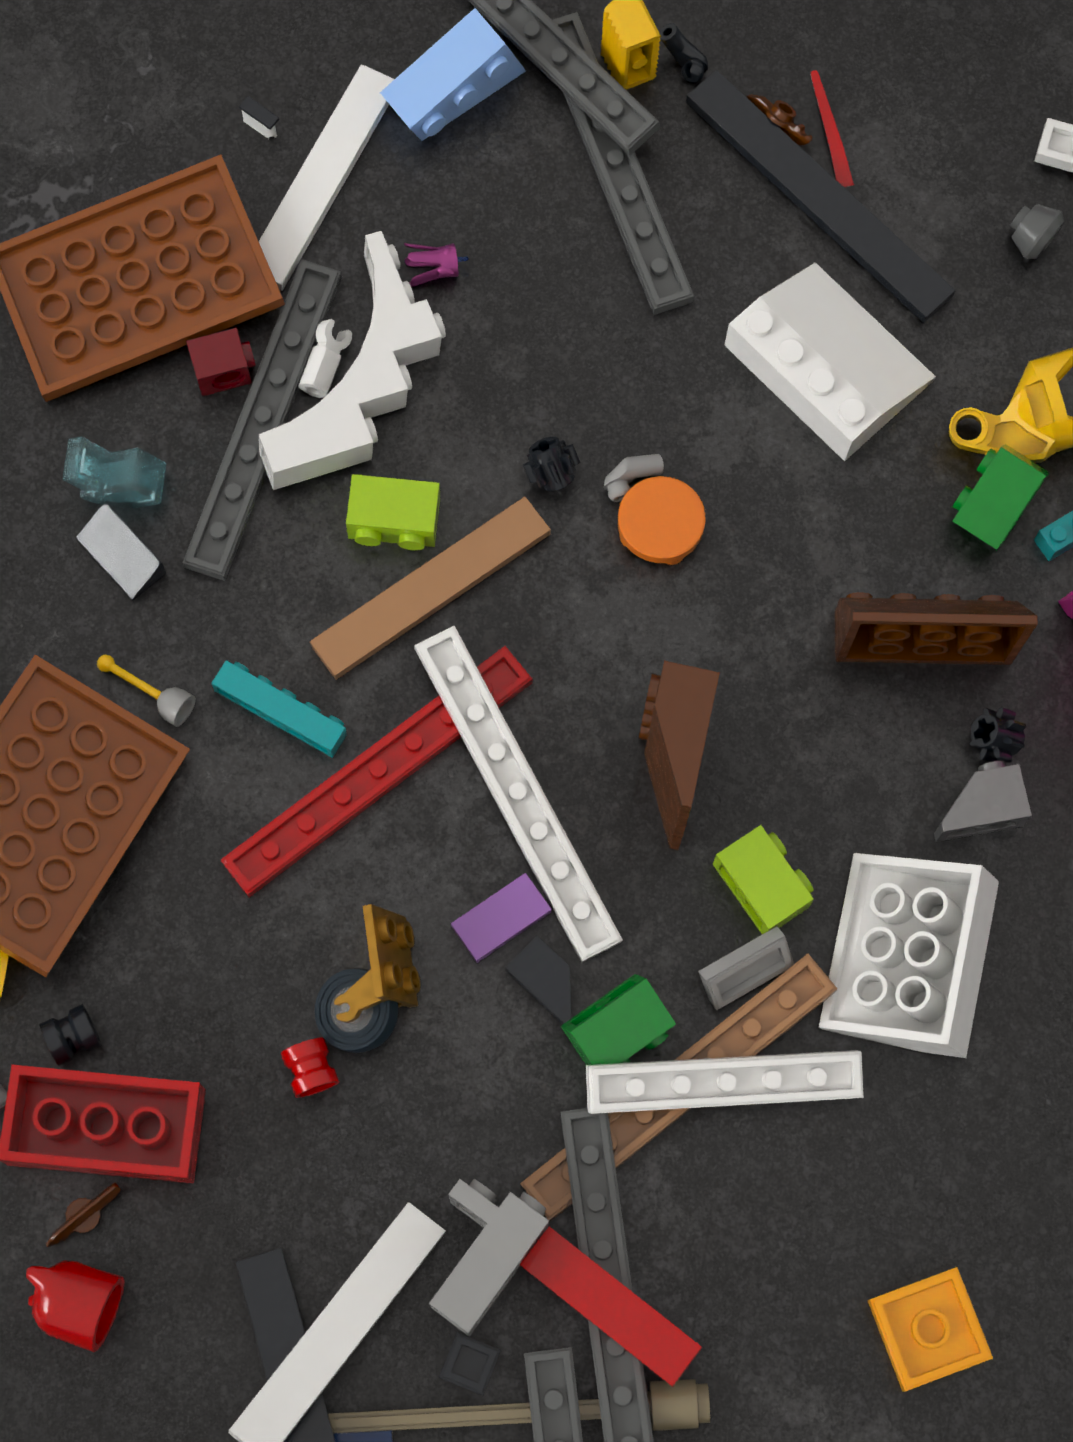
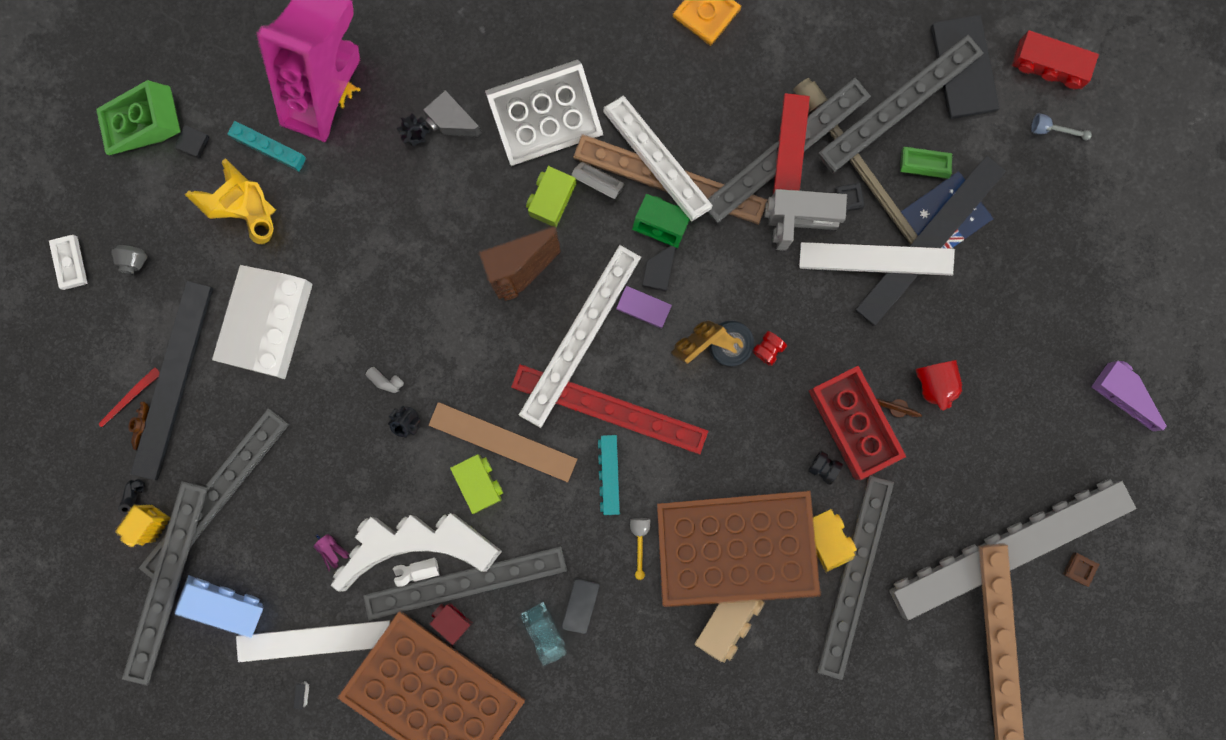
camera: 120 degrees left, 10 degrees up
orange tile [618,476,706,565] -> none
reddish brown slope [835,592,1038,665] -> none
green brick [952,444,1050,550] -> none

